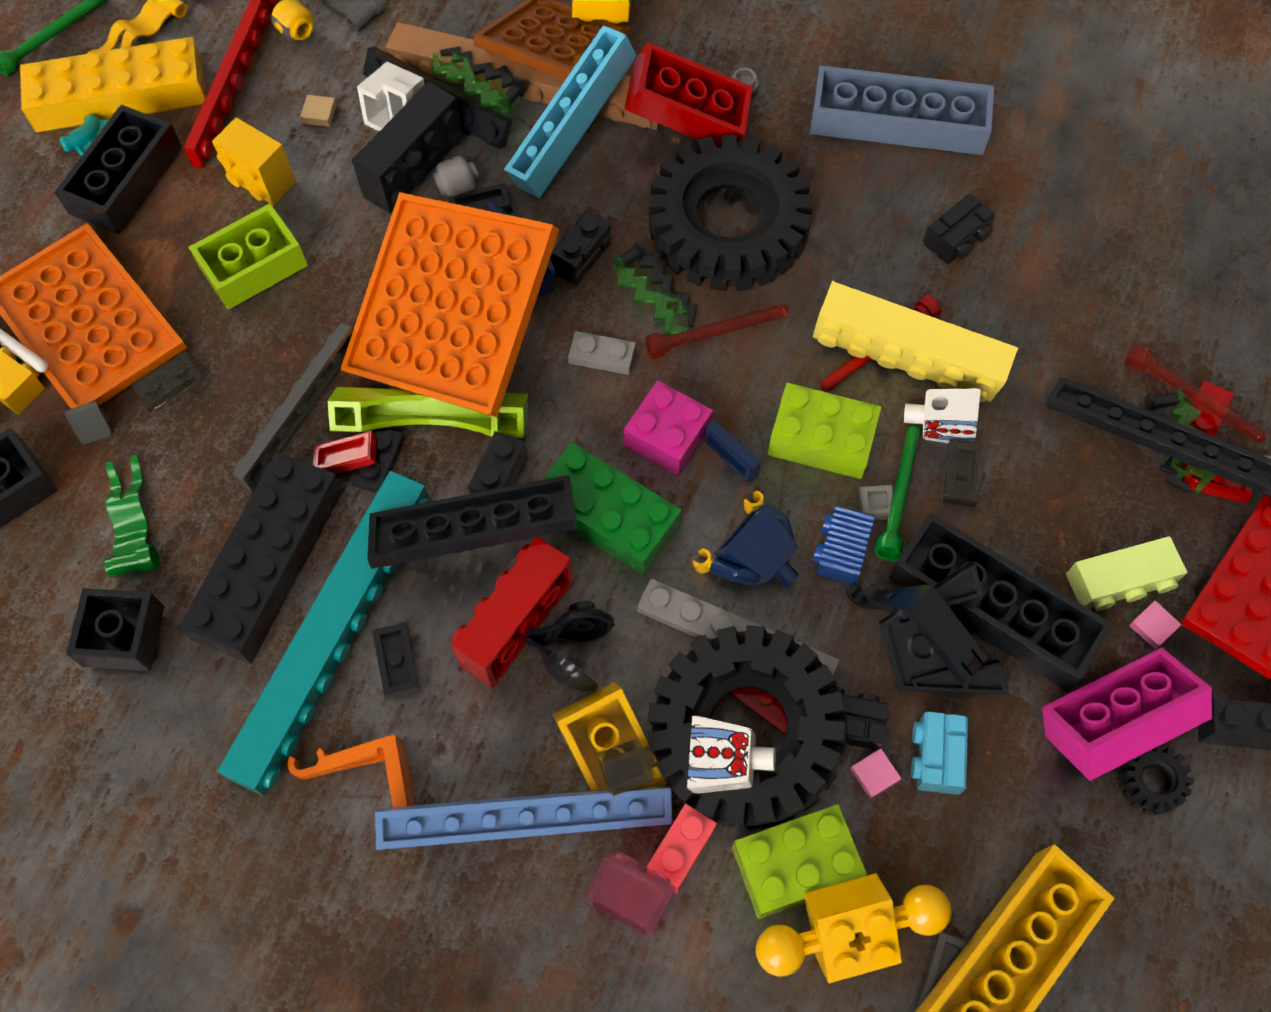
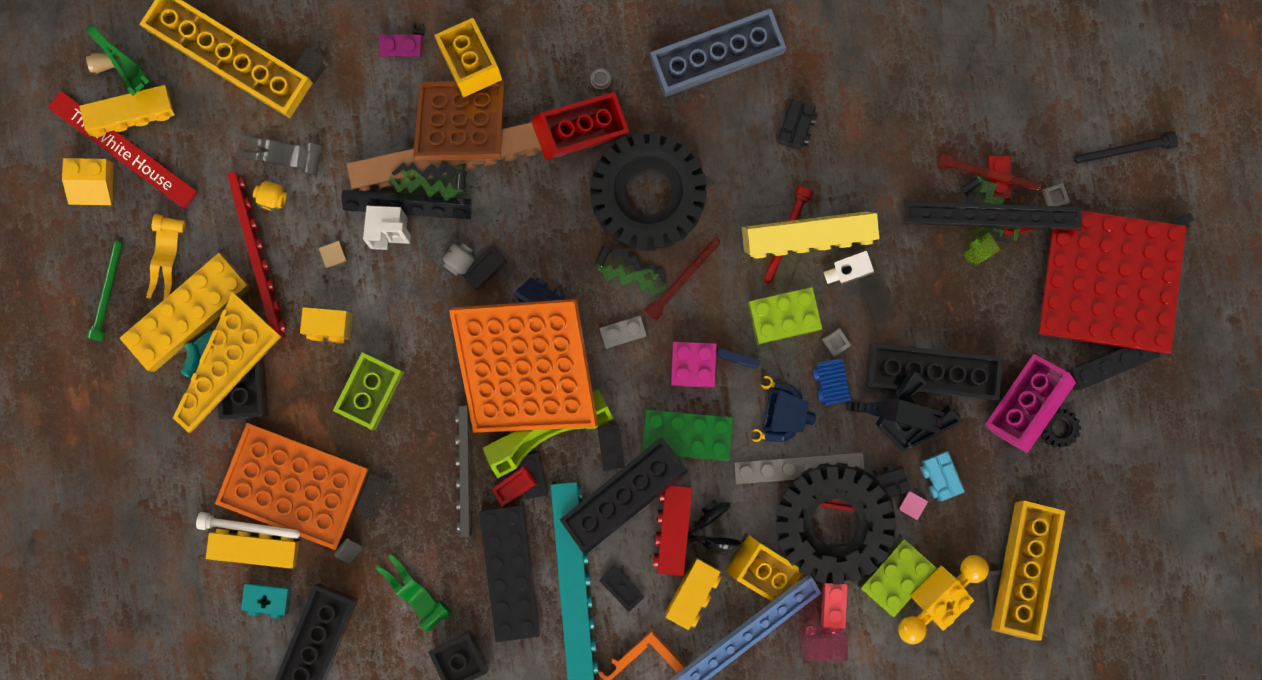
camera: 35 degrees left, 20 degrees up
black brick [352,82,463,214] -> none
medium azure brick [504,25,637,199] -> none
black brick [551,211,611,285] -> none
clear smoke brick [596,739,656,796] -> none
torso [687,716,776,793] -> none
green piece [874,424,920,561] -> none
yellowish green brick [1066,536,1188,611] -> none
bright pink tile [1129,601,1182,650] -> none
none -> yellow wing [173,292,281,433]
none -> yellow brick [664,556,722,630]
none -> clear neon green brick [964,232,1000,266]

